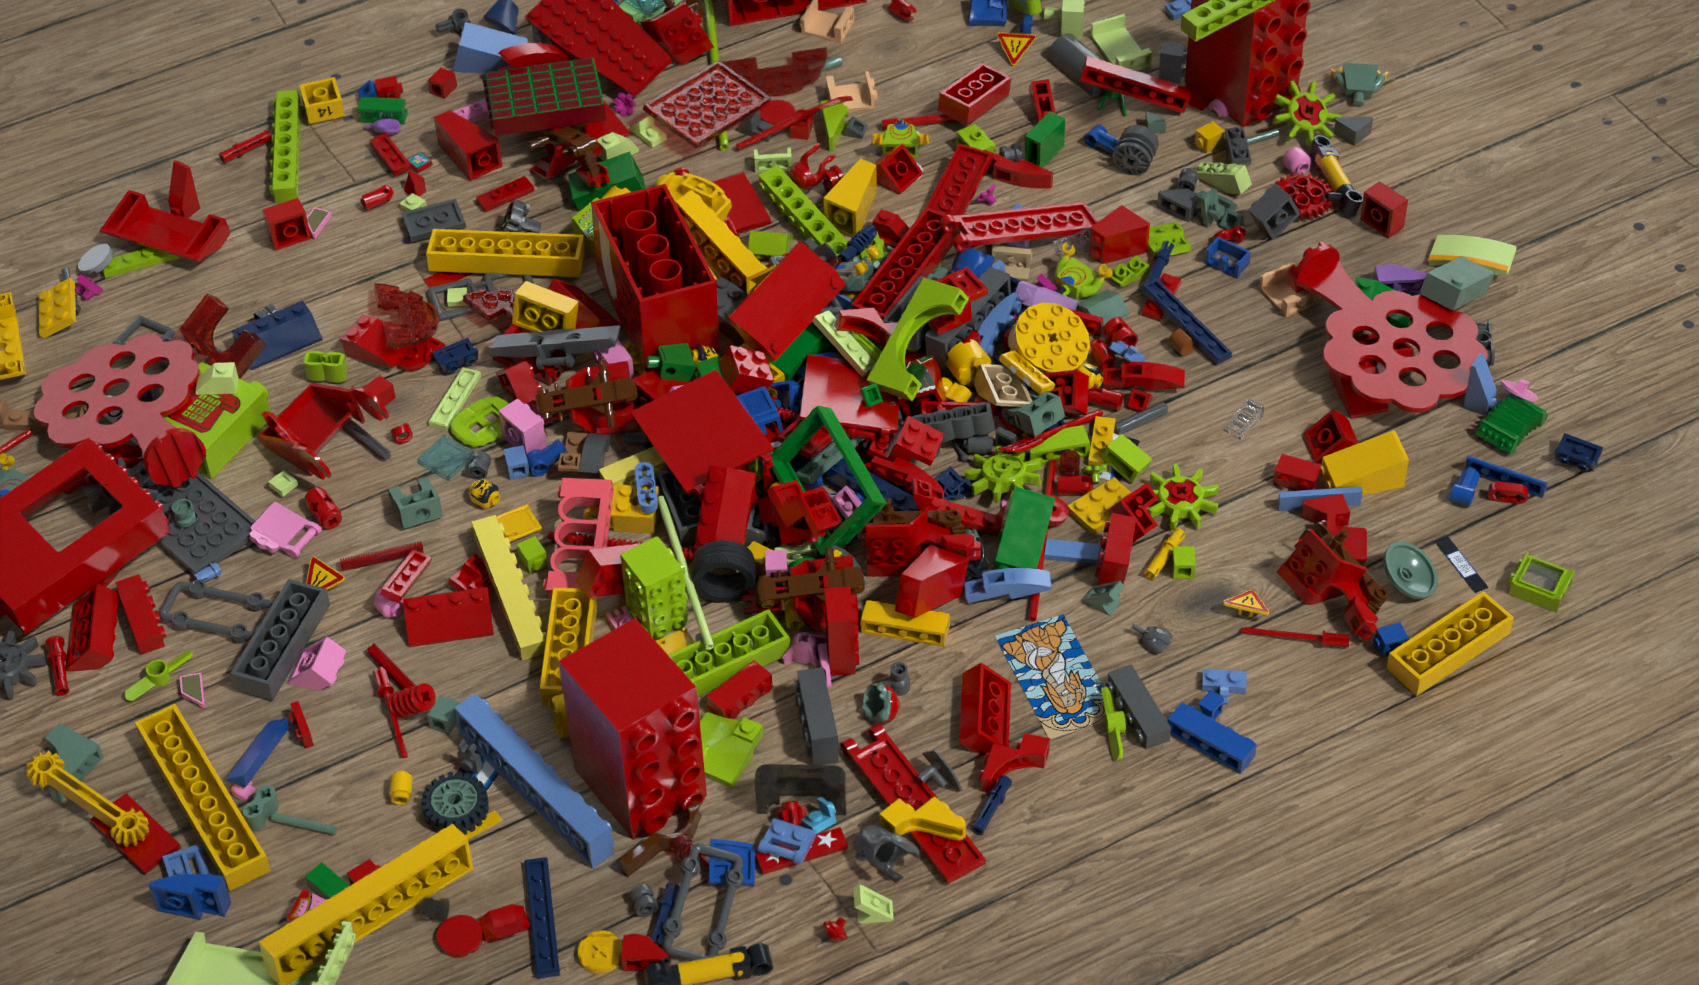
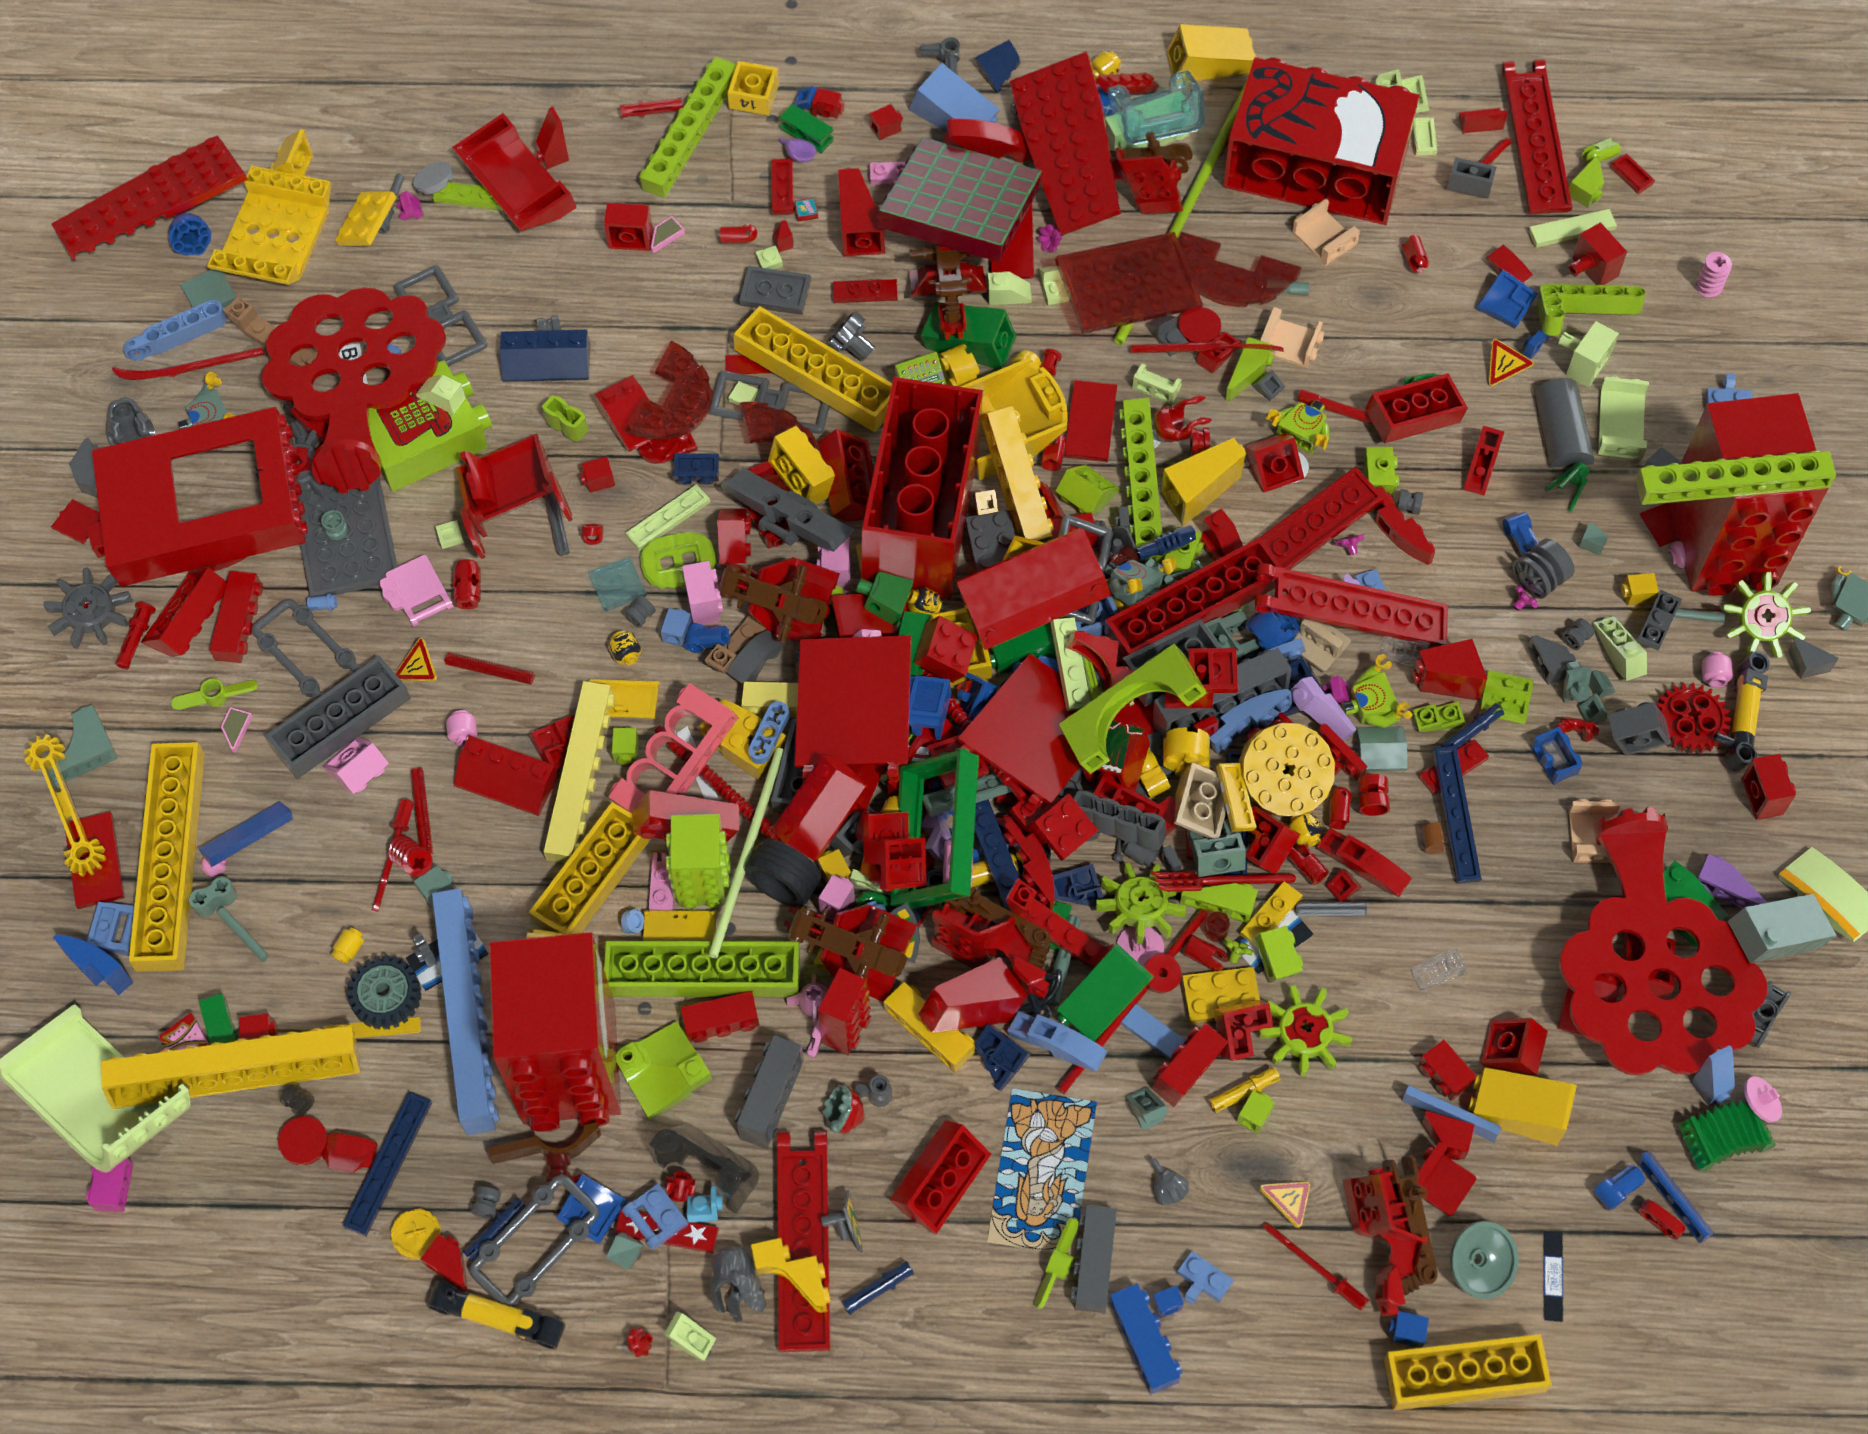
camera: 30 degrees right, 15 degrees up
clear red arch [179,294,267,379] -> none
red plate [289,701,314,749] -> none
red plate [380,550,432,603] -> none
sand green brick [388,477,443,529] -> none
green slope [860,383,883,408] -> none
red arch [978,733,1050,793] -> none
green brick [1024,112,1066,168] -> none
red brick [1080,56,1191,113] -> none
medium blue plate [1108,340,1146,362] -> none
lime window [1508,552,1575,613] -> none
dark blue bracket [1555,433,1603,471] -> none
none -> sand green slope [606,1232,644,1269]
none -> dark blue slope [974,1024,1031,1091]
none -> dark pink plant [1513,585,1539,610]

